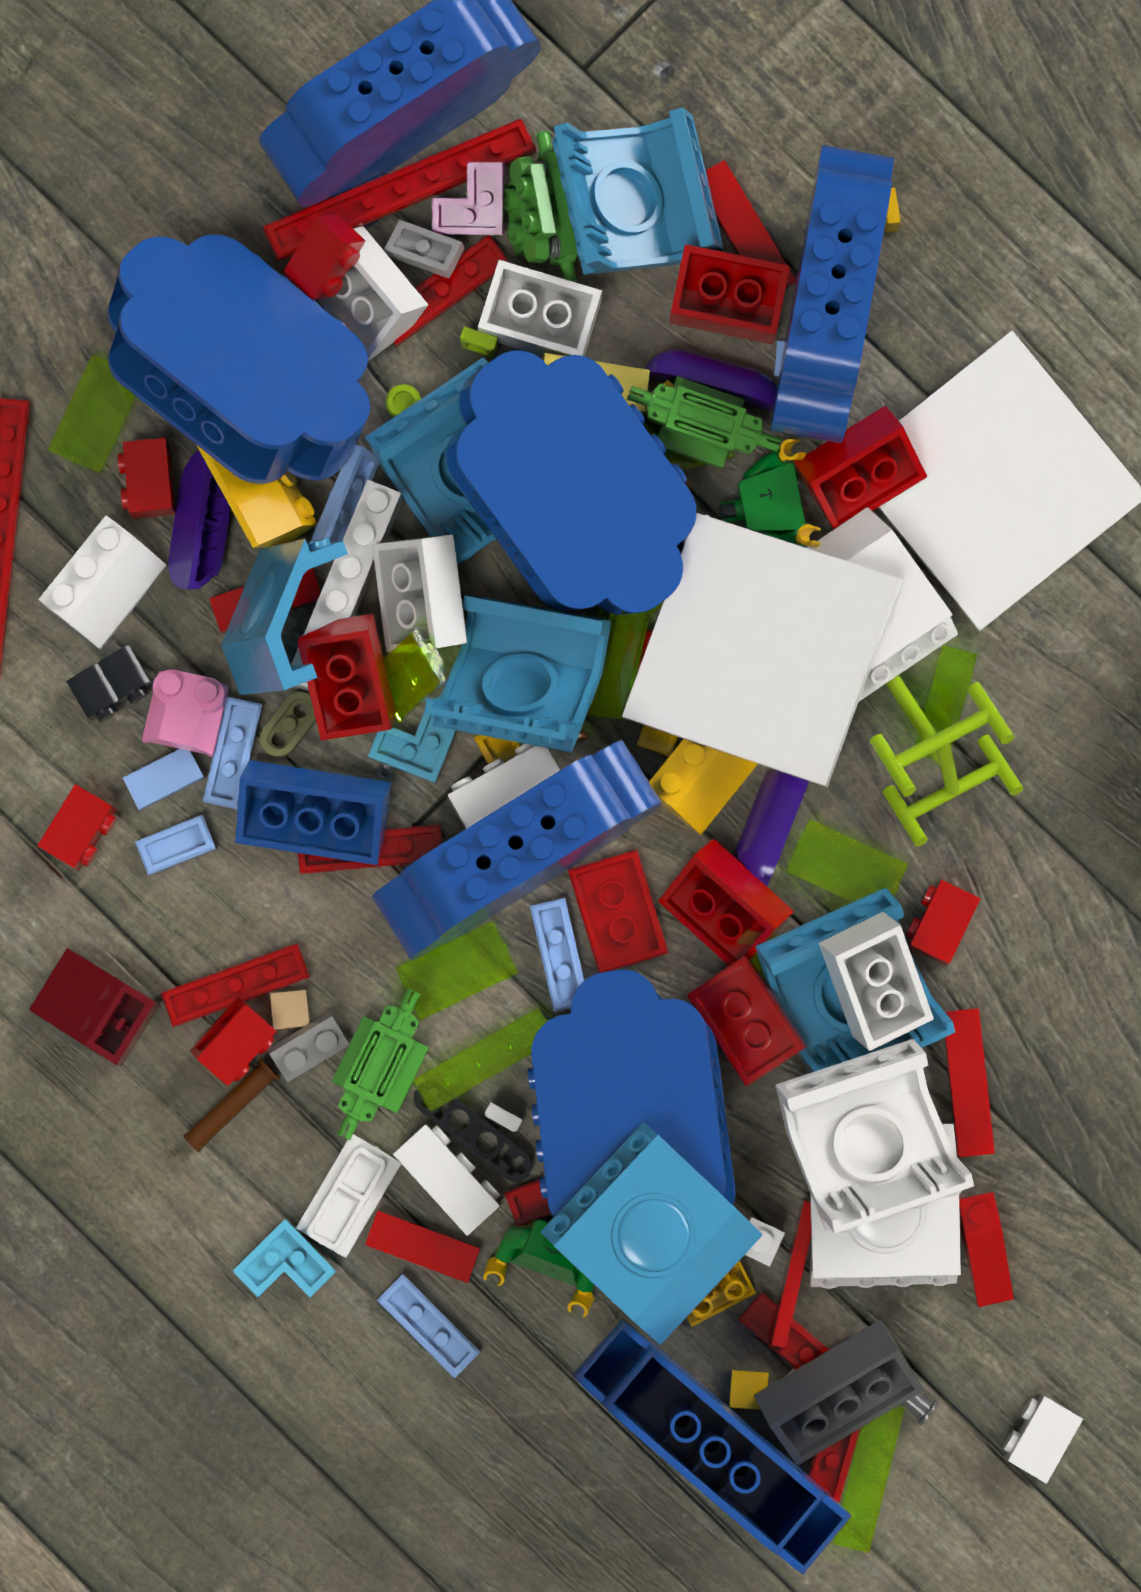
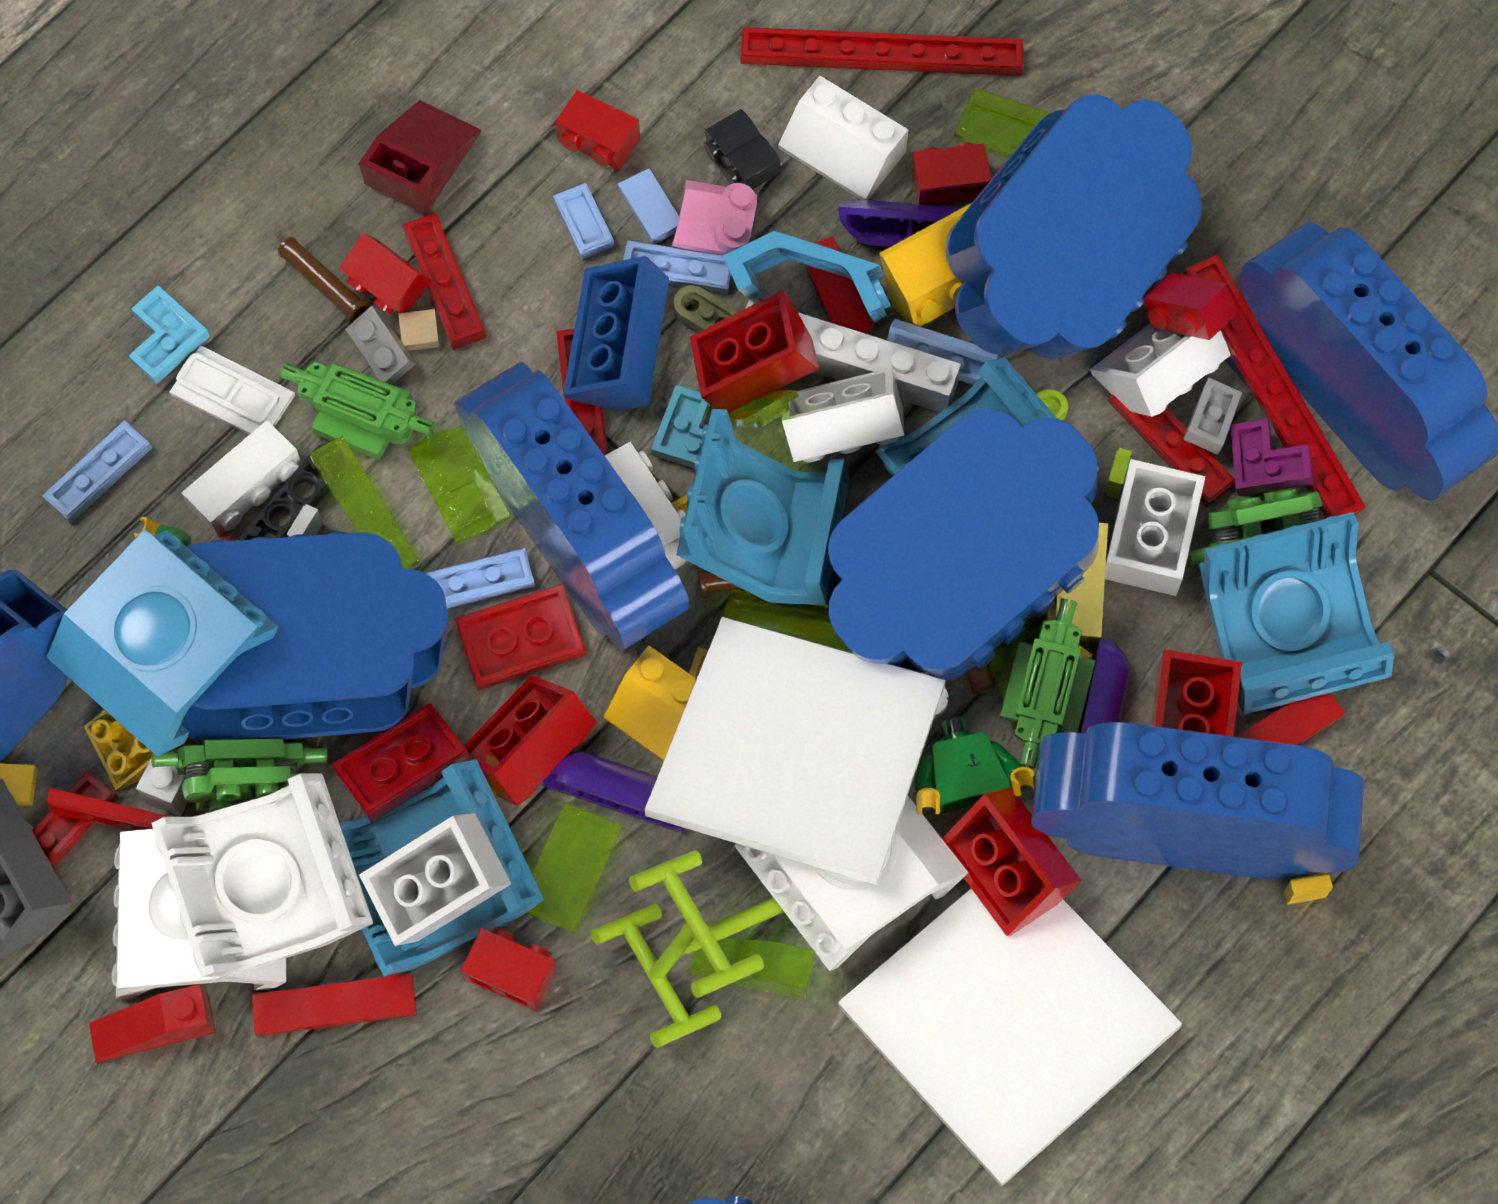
camera: 90 degrees right, 15 degrees down
red tile [365,1210,481,1283] -> none
none -> bright green piece [151,739,327,813]

